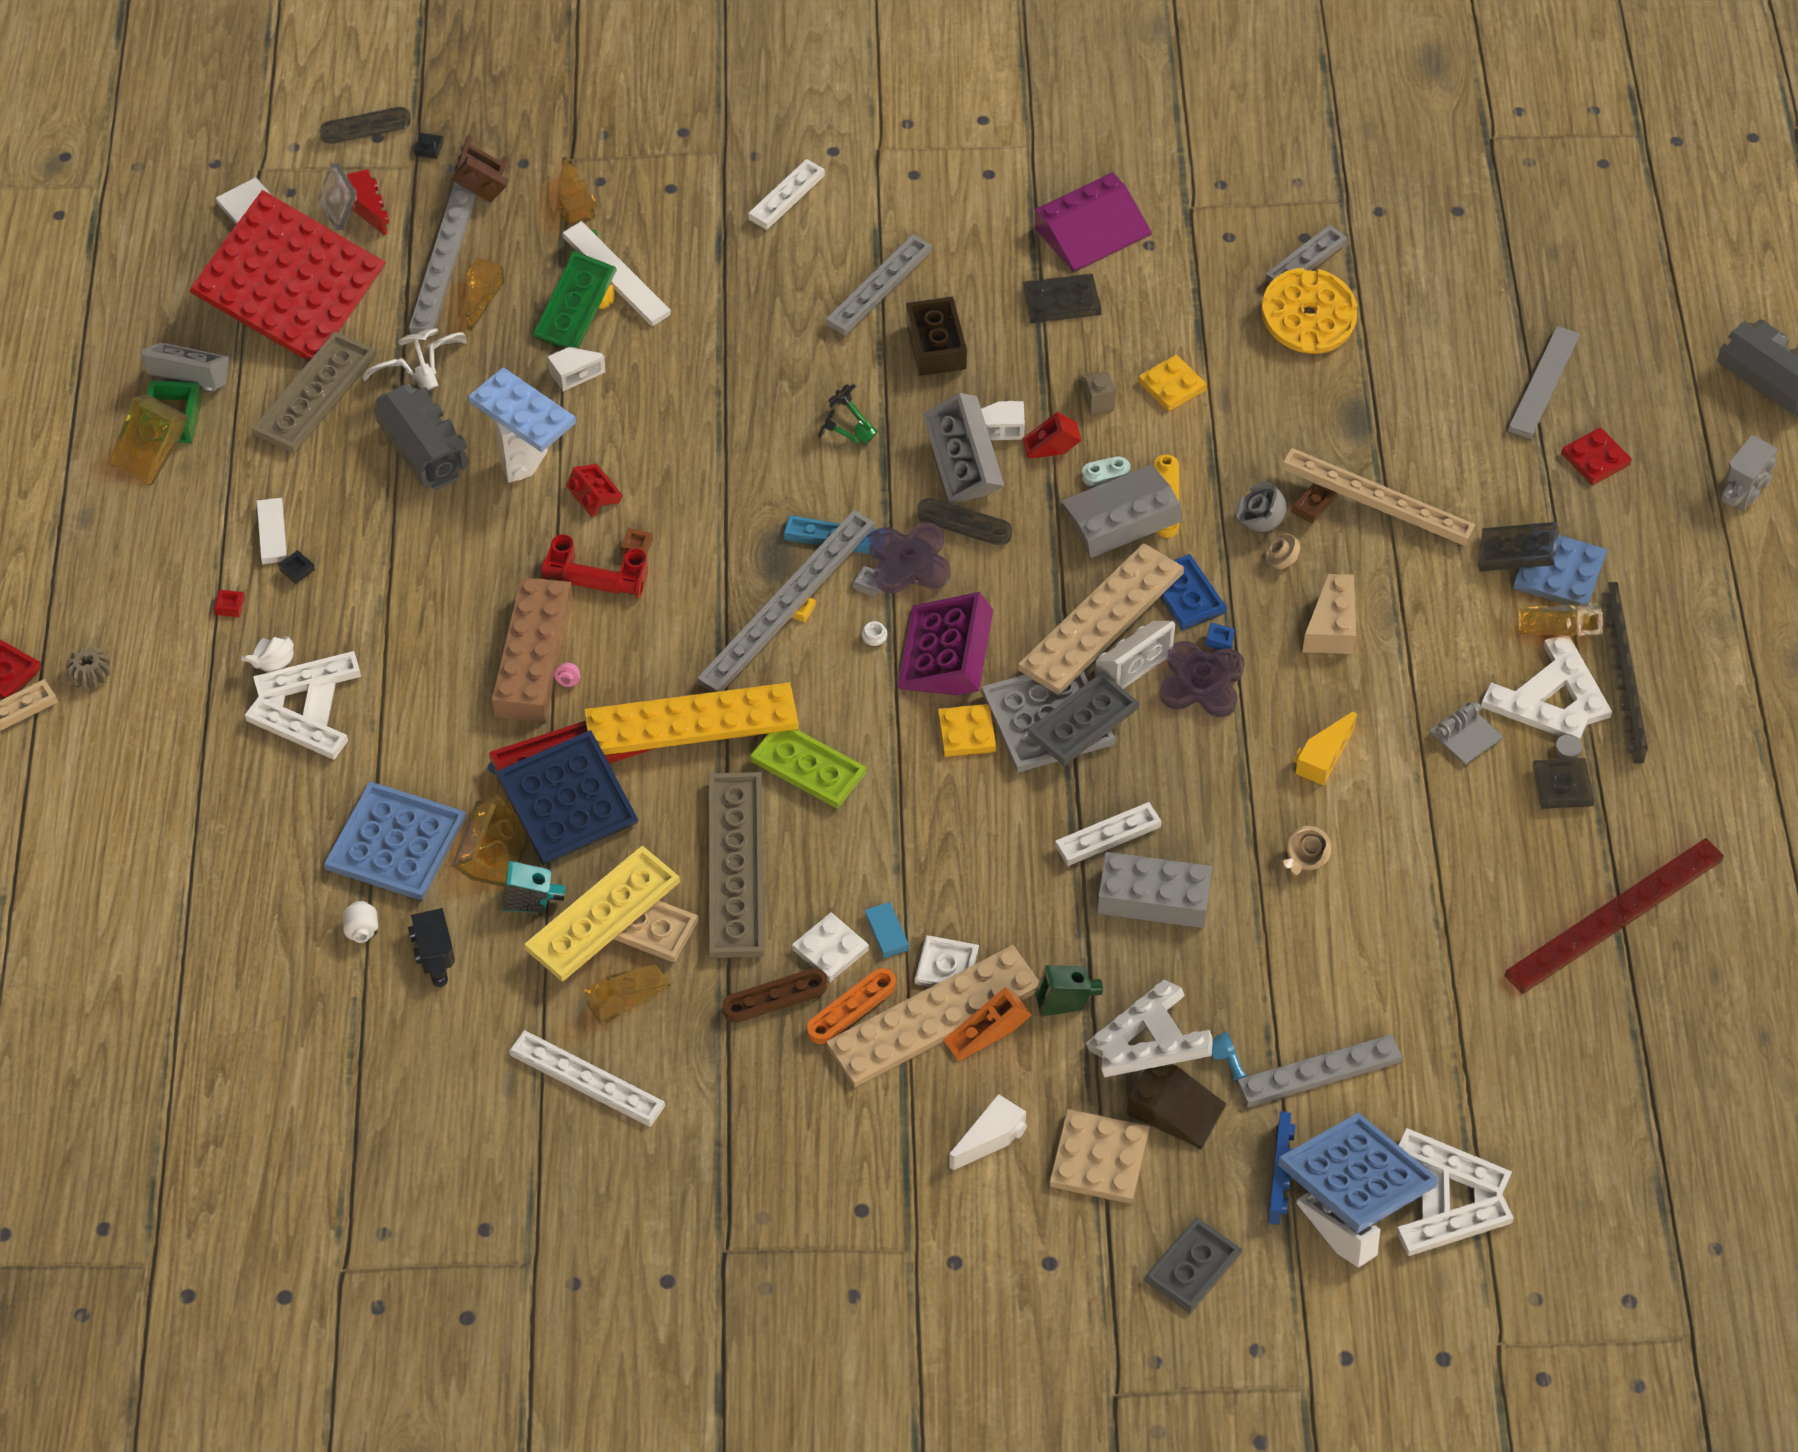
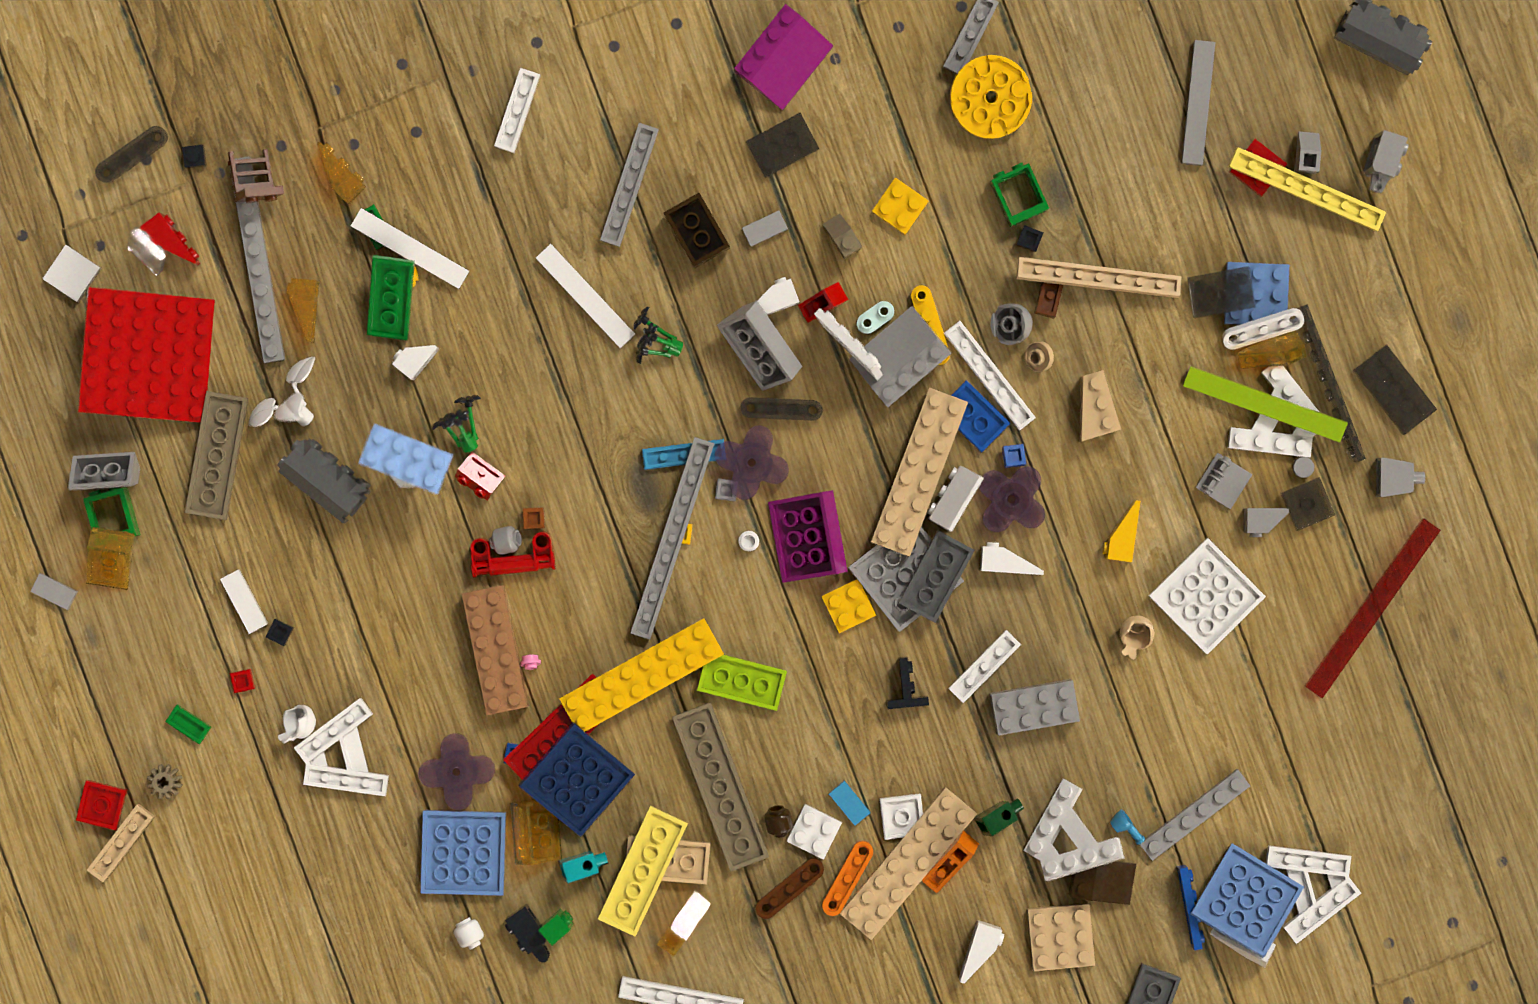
camera: 15 degrees left, 35 degrees up
none -> light grey tile [30,573,78,610]
none -> green tile [165,704,212,745]
none -> plant [418,733,495,810]
none -> plant [432,395,481,453]
none -> light grey head [489,526,522,555]
none -> white tile [536,244,635,348]
none -> green brick [539,908,574,946]
none -> light grey tile [742,211,788,247]
none -> dark brown head [764,805,793,838]
none -> white plate [814,309,883,381]
none -> black bracket [886,656,929,709]
none -> white tile [944,321,1036,431]
none -> white slope [980,542,1044,575]
none -> green window [990,162,1049,227]
none -> black plate [1016,225,1044,252]
none -> white plate [1148,538,1266,654]
none -> lime tile [1183,366,1348,442]
none -> white plate [1222,308,1304,349]
none -> light yellow plate [1228,147,1386,231]
none -> light grey slope [1244,508,1289,537]
none -> light grey slope [1294,131,1321,175]
none -> clear smoke plate [1353,344,1437,435]
none -> light grey torso [1376,458,1425,497]

